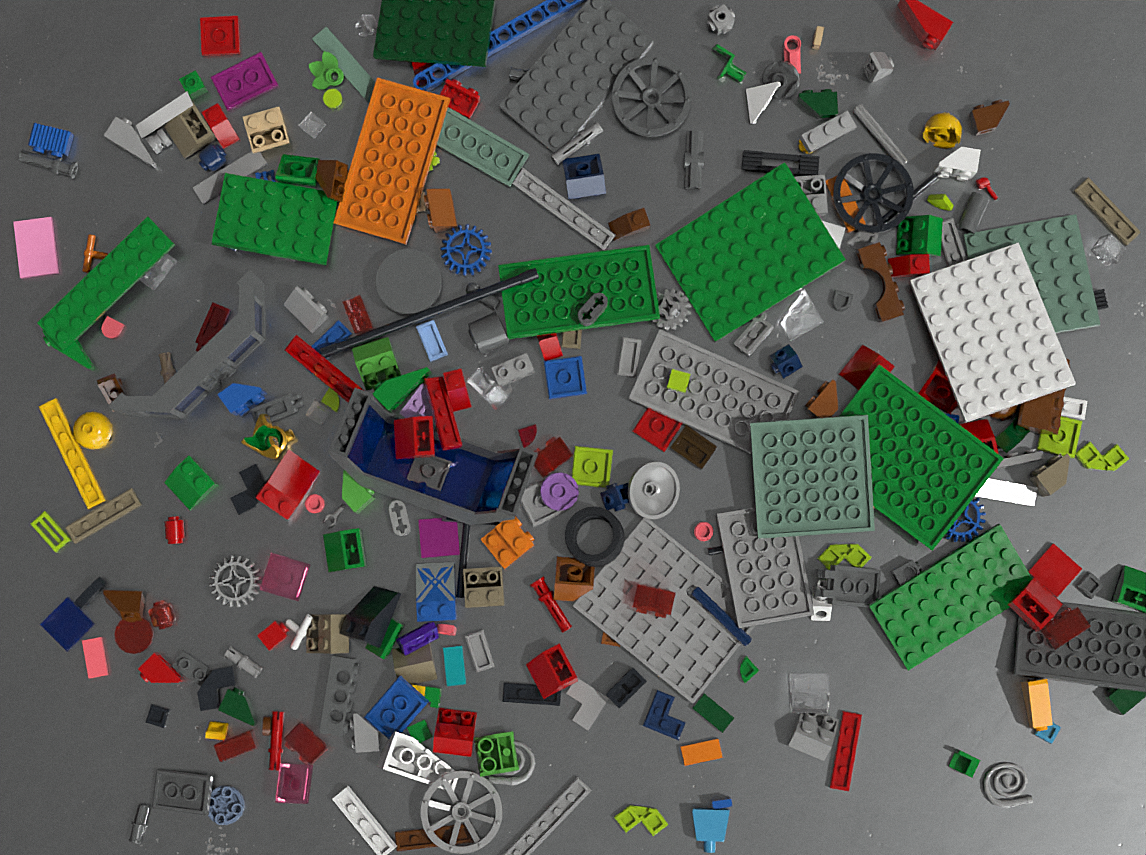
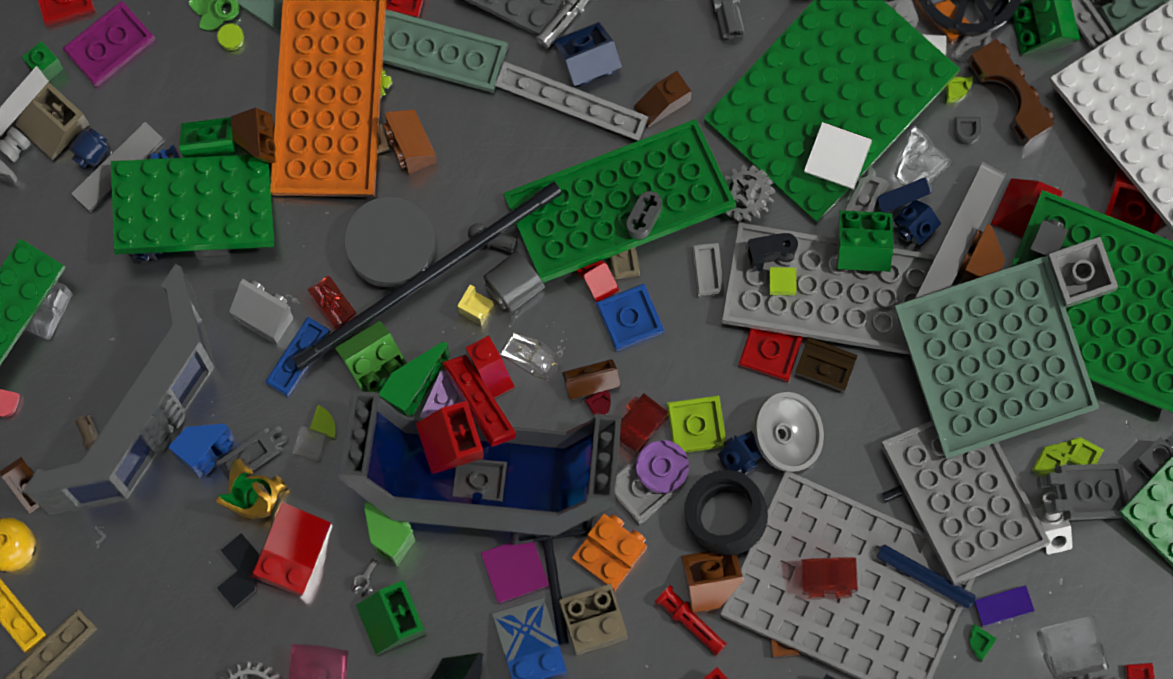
camera: 15 degrees left, 10 degrees down
green slope [164,455,219,511] -> none
red brick [164,516,185,544] -> none
red hinge [195,302,231,352] -> none
red slope [201,103,240,149] -> none
tan slope [243,106,290,154] -> none
red tile [285,335,385,423] -> none
clear plate [299,111,326,139] -> none
coral tile [305,494,325,514] -> none
light grey beam [389,500,411,536] -> none
light blue tile [416,319,448,362] -> none
blue gear [440,224,492,276] -> none
light grey brick [491,353,535,388] -> none
coral tile [694,522,713,541] -> none
red slope [888,254,930,278] -> none
none -> light yellow panel [457,285,495,327]
none -> reddish brown slope [562,359,620,399]
none -> black leg [746,233,798,272]
none -> white tile [804,122,872,190]
none -> green slope [837,210,894,272]
none -> dark blue slope [877,177,934,213]
none -> light grey beam [914,161,1006,299]
none -> lime tile [946,77,973,104]
none -> dark purple tile [974,585,1035,627]
none -> dark grey brick [1029,219,1068,261]
none -> light grey slope [1049,237,1118,308]

